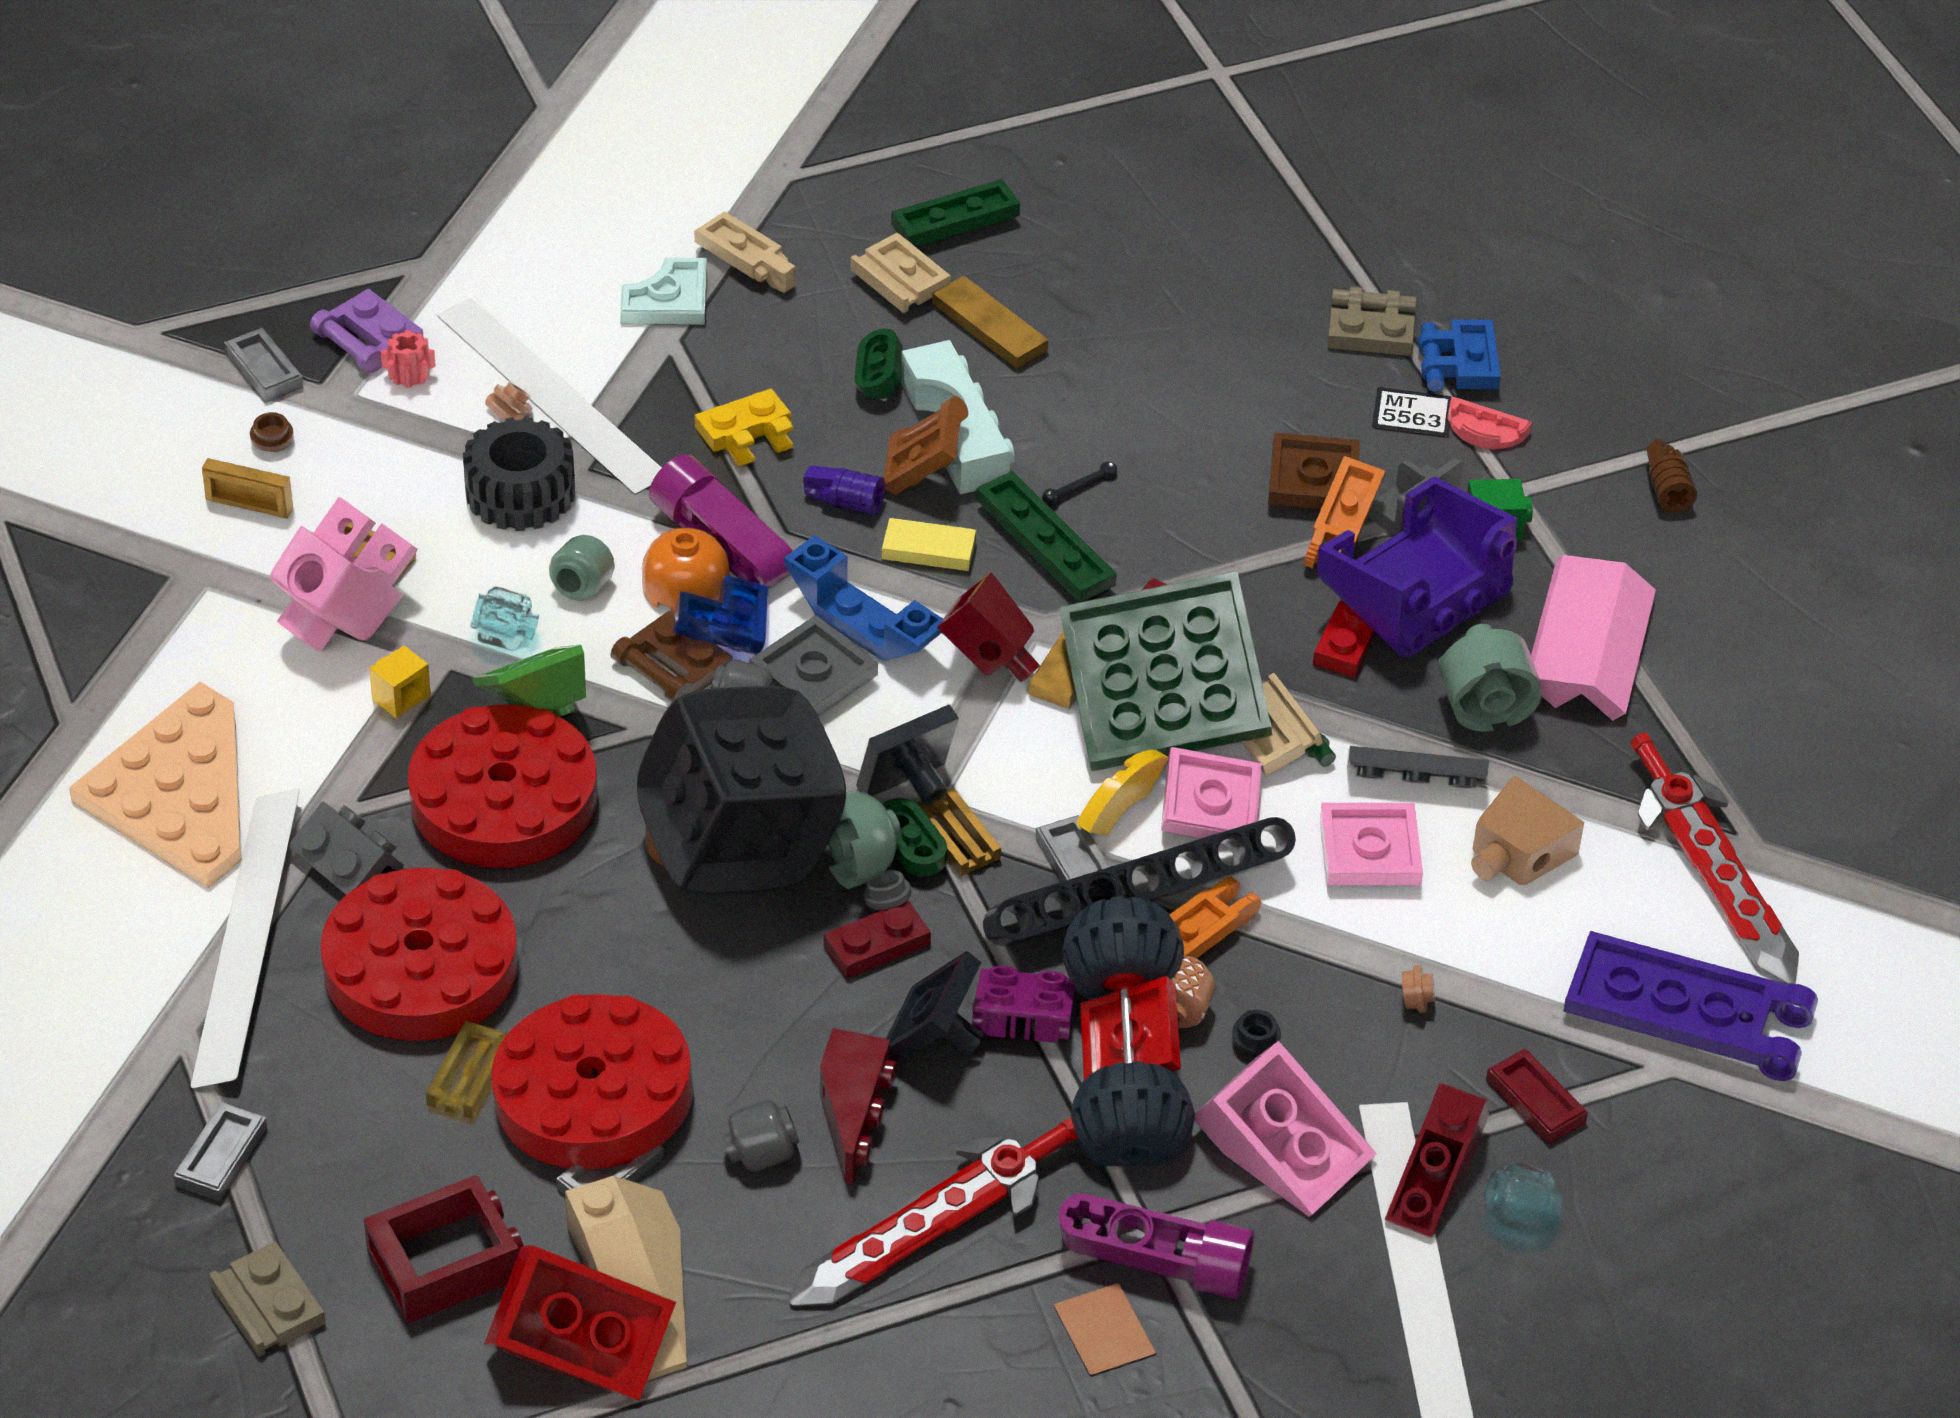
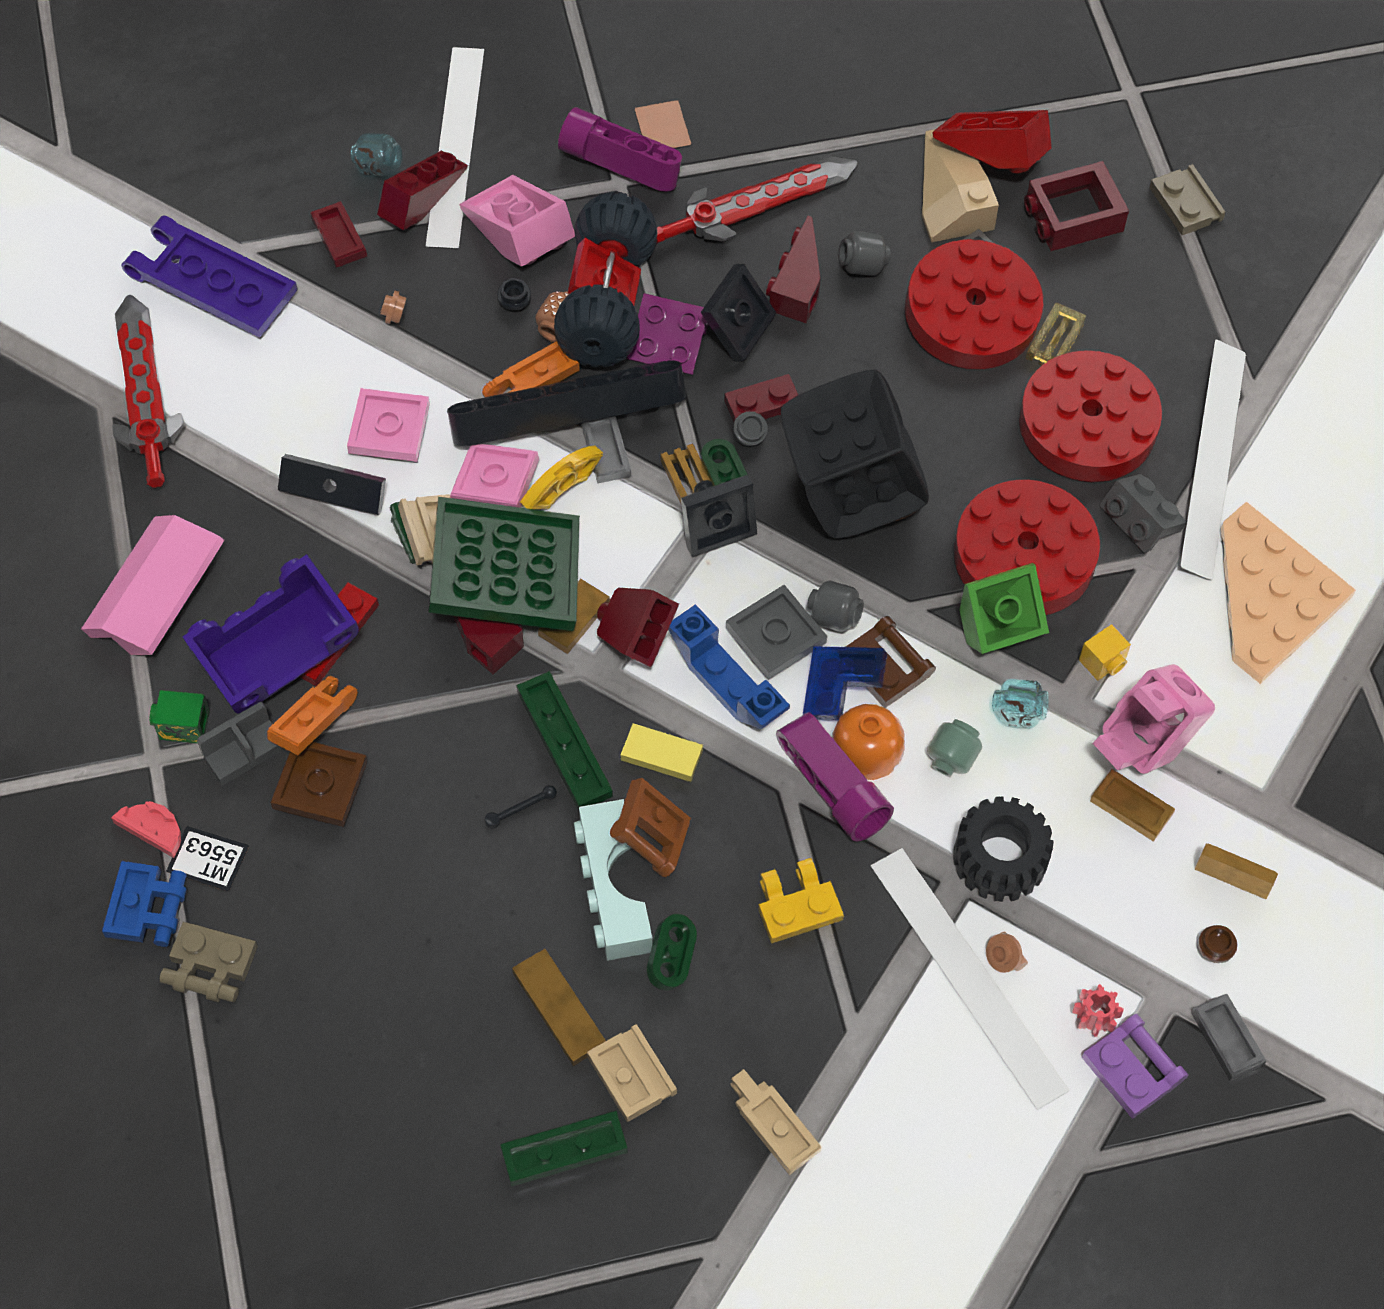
camera: 170 degrees left, 15 degrees up
tile [173,1102,267,1202] -> none
light aqua tile [620,257,707,325] -> none
dark purple hinge [803,465,885,516] -> none
sand green cylinder [828,791,901,889] -> none
sand green brick [1438,624,1541,732] -> none
medium nougat torso [1471,776,1585,885] -> none
reddish brown hinge [1646,438,1697,512] -> none

